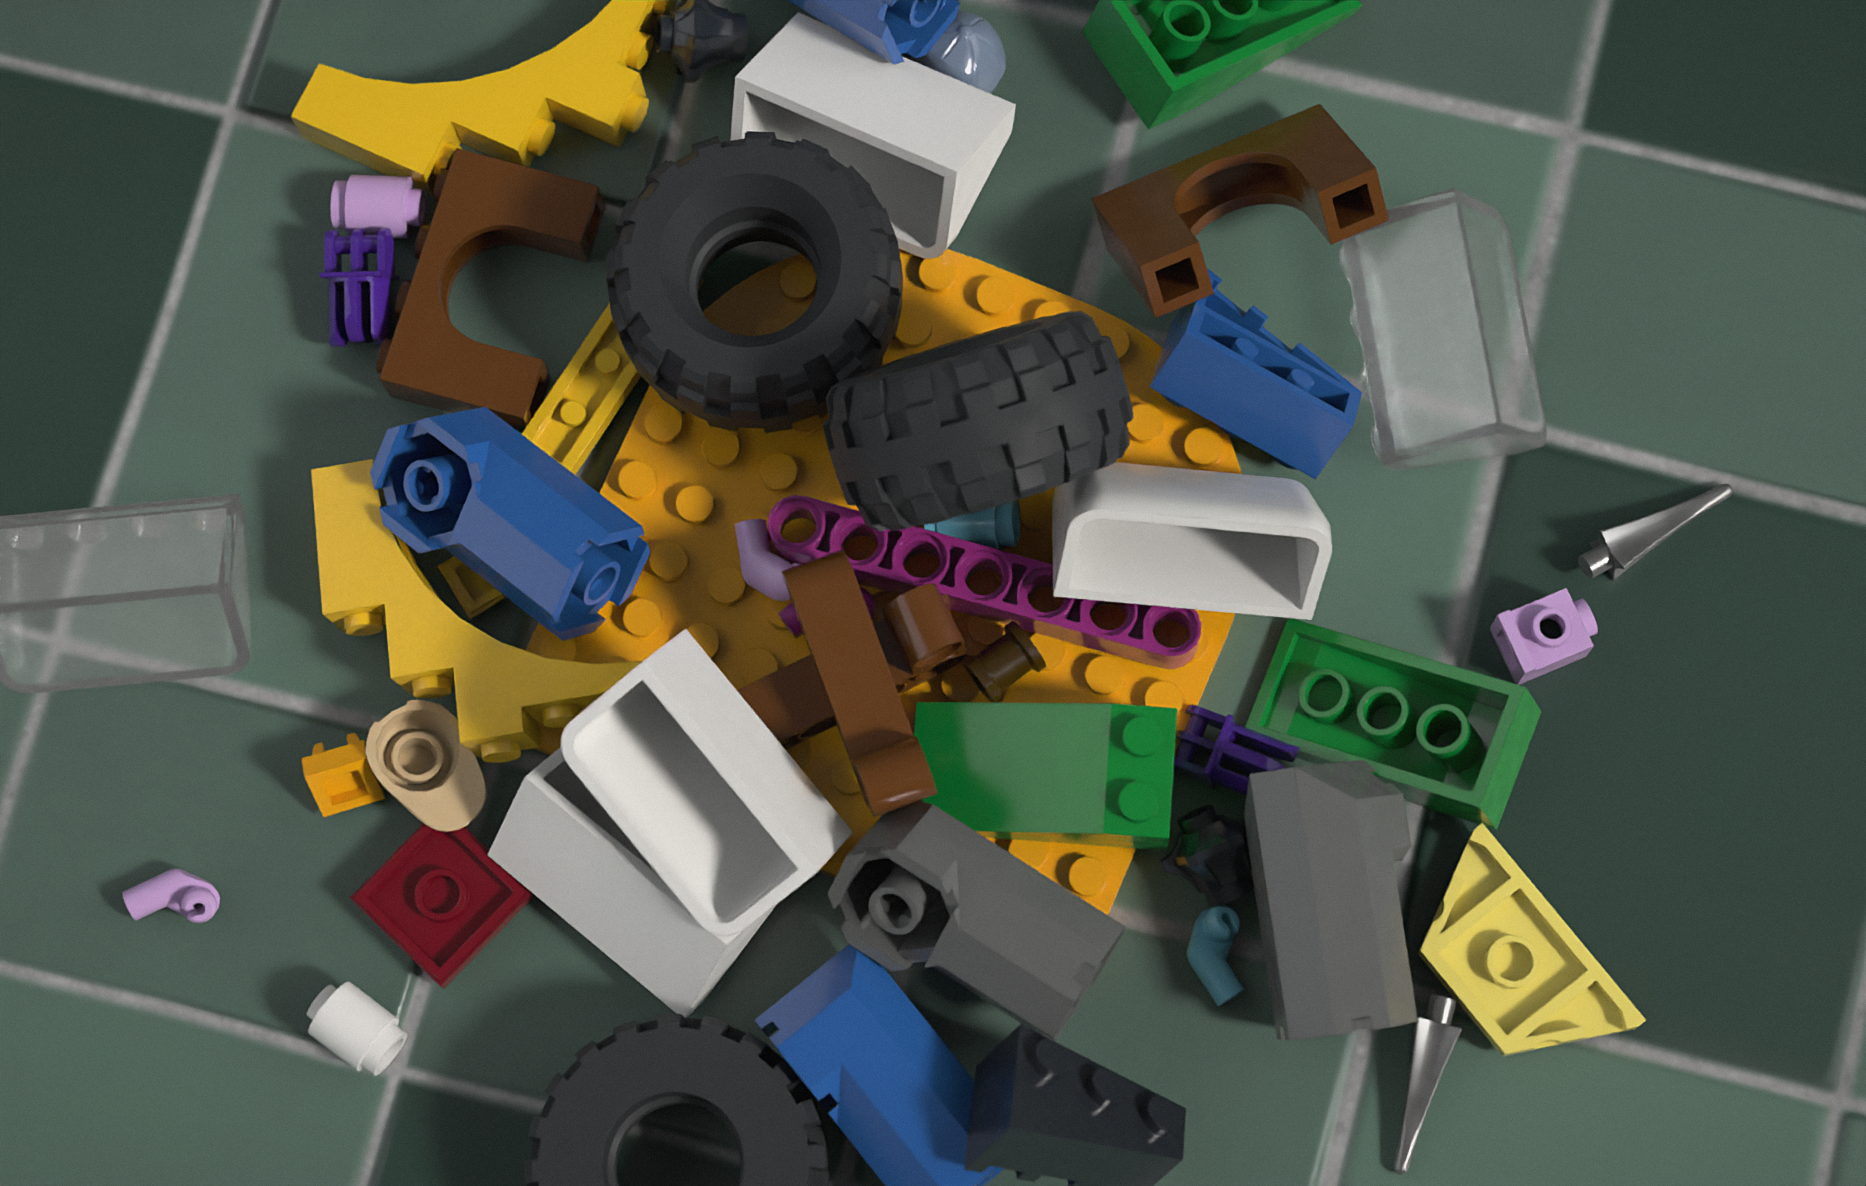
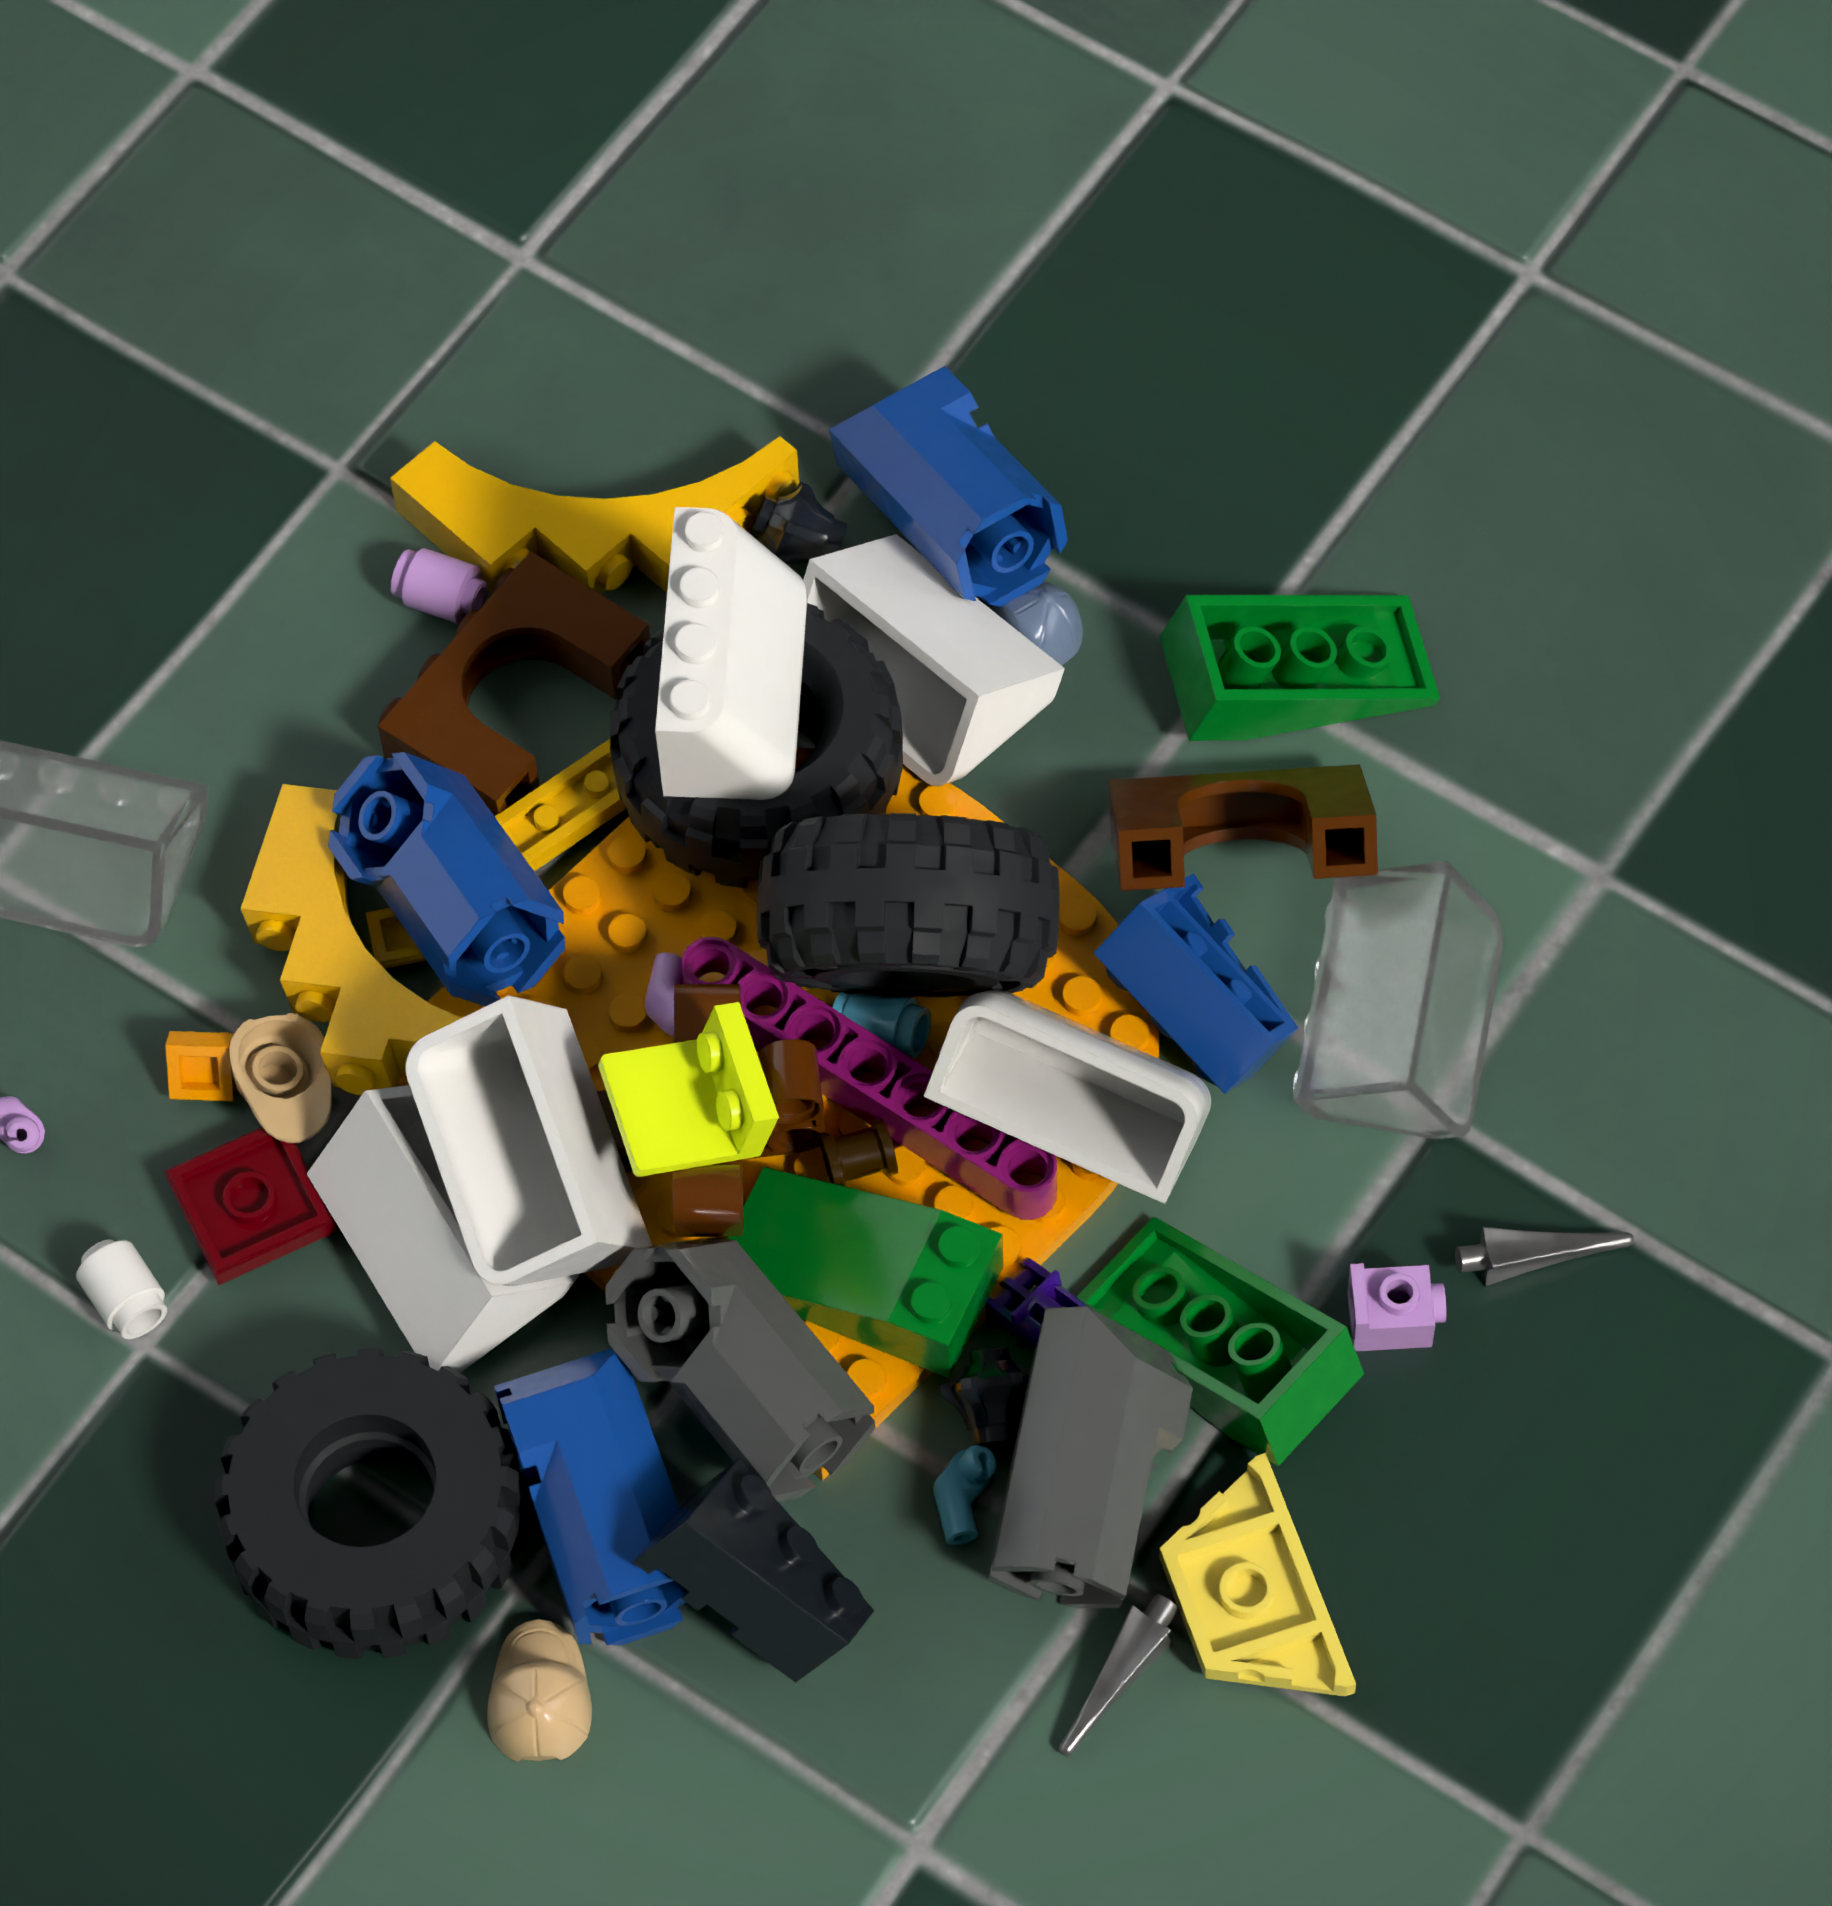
camera: 15 degrees right, 15 degrees down
dark purple arm [319,228,399,347] -> none
none -> neon yellow bracket [598,1002,779,1177]
none -> white windscreen [655,507,807,800]

